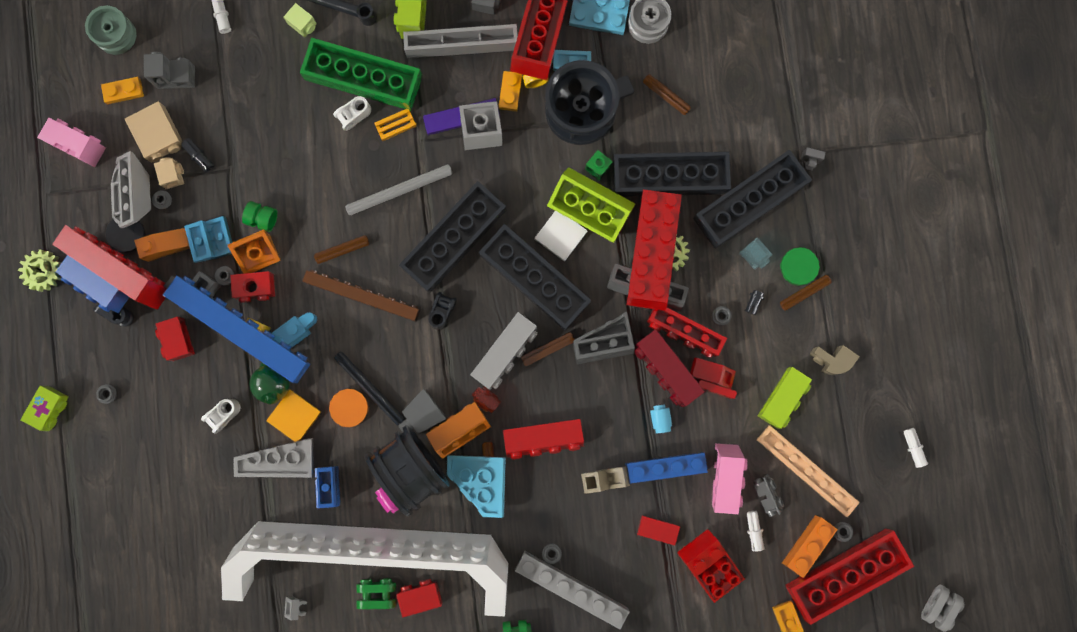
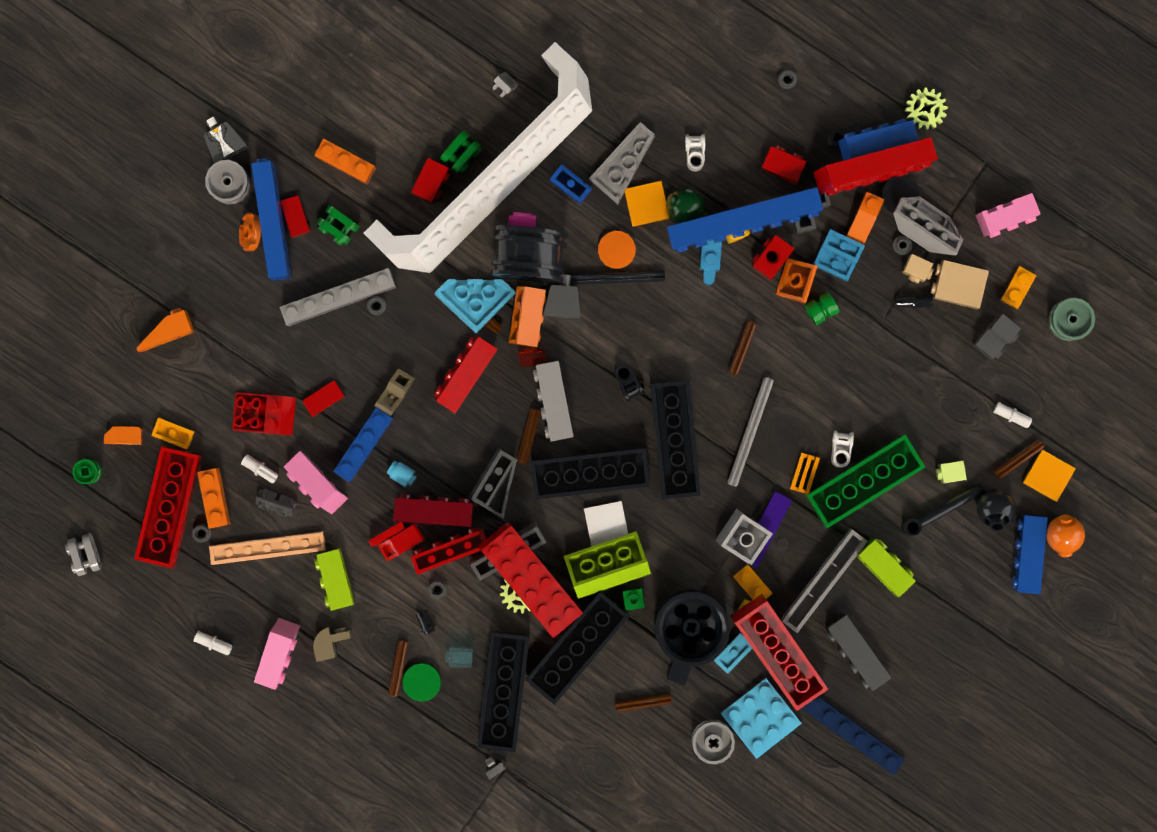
camera: 135 degrees right, 5 degrees up
lime brick [21,385,69,431] -> none
dark grey plate [215,266,234,285] -> none
reddish brown piece [302,270,420,322] -> none
none -> bright pink wedge [254,618,300,690]

